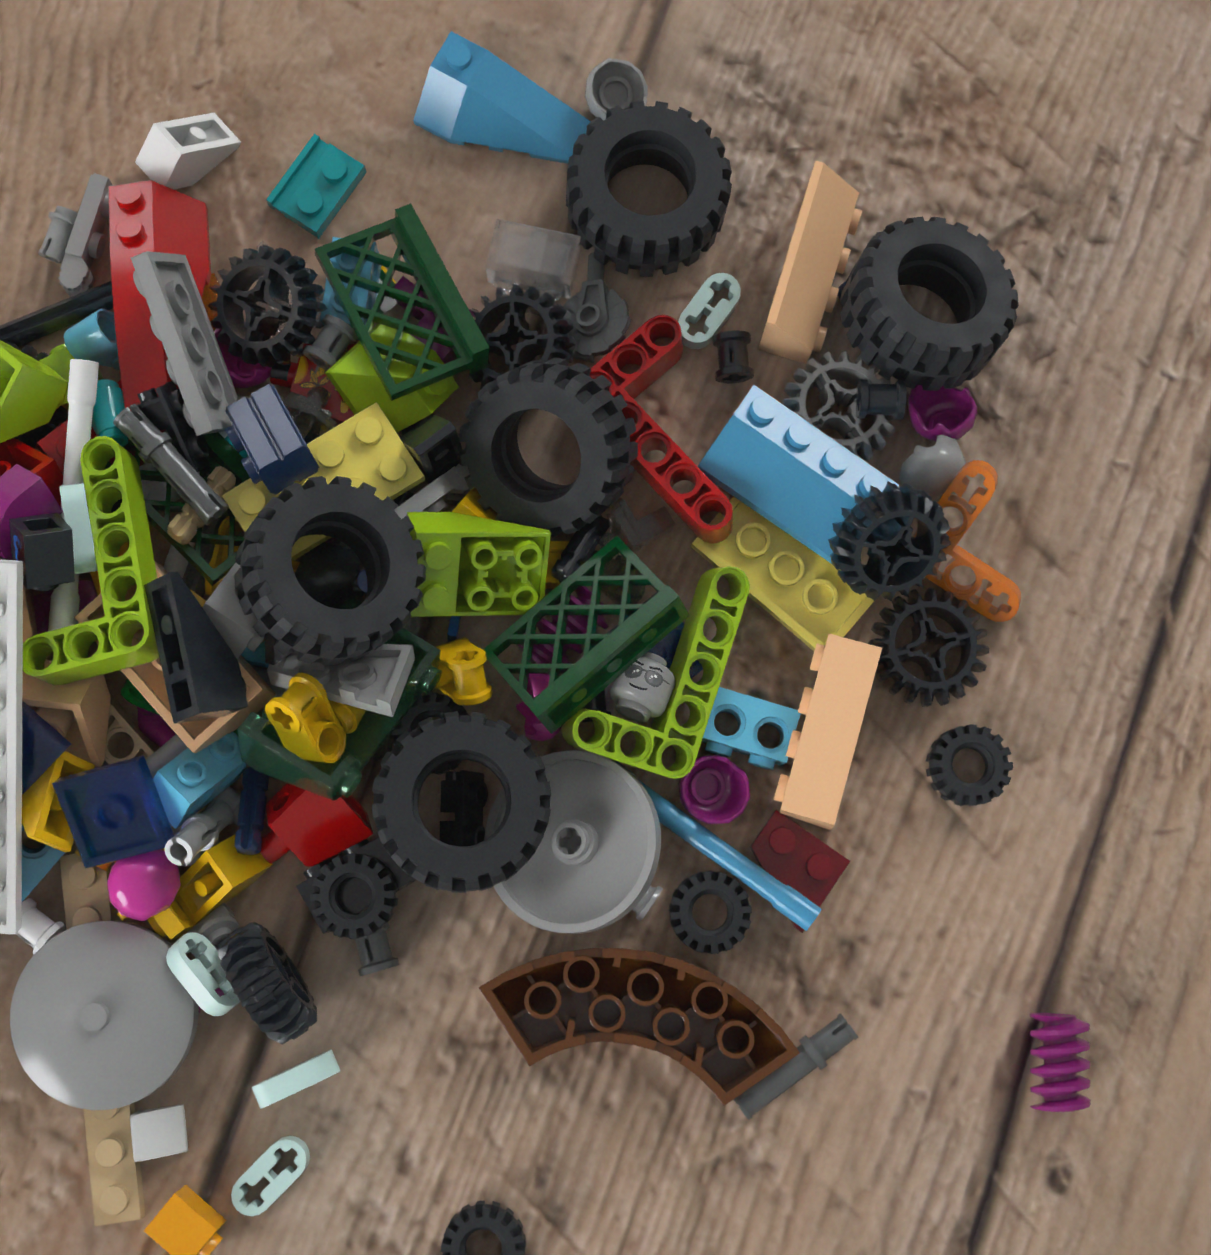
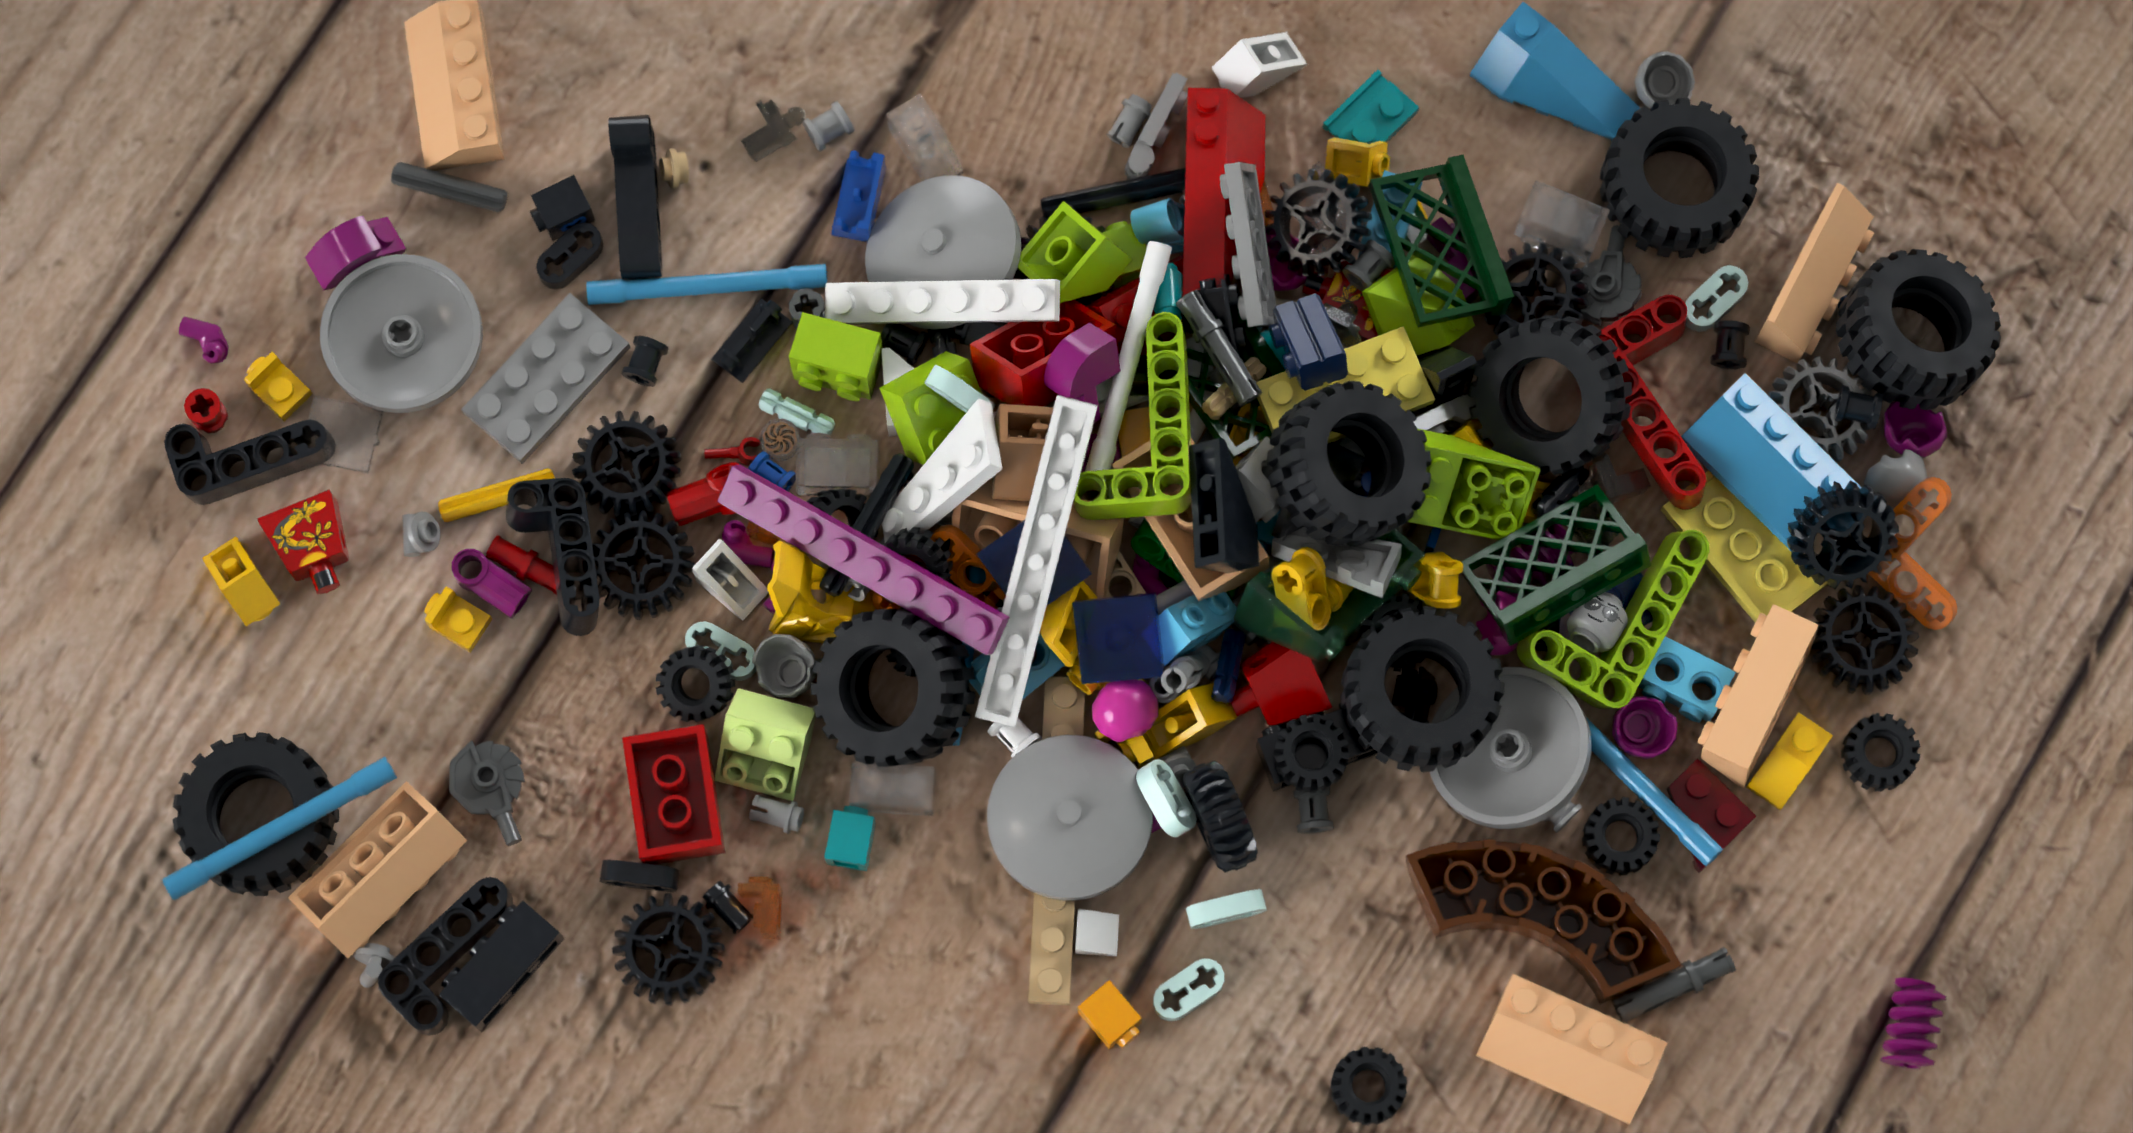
camera: 15 degrees right, 5 degrees down
black brick [9,512,75,591] -> none
light aqua beam [59,483,98,574] -> none
none -> yellow bracket [1325,138,1390,187]
none -> light nougat slope [1476,974,1668,1124]
none -> yellow slope [1746,712,1833,810]

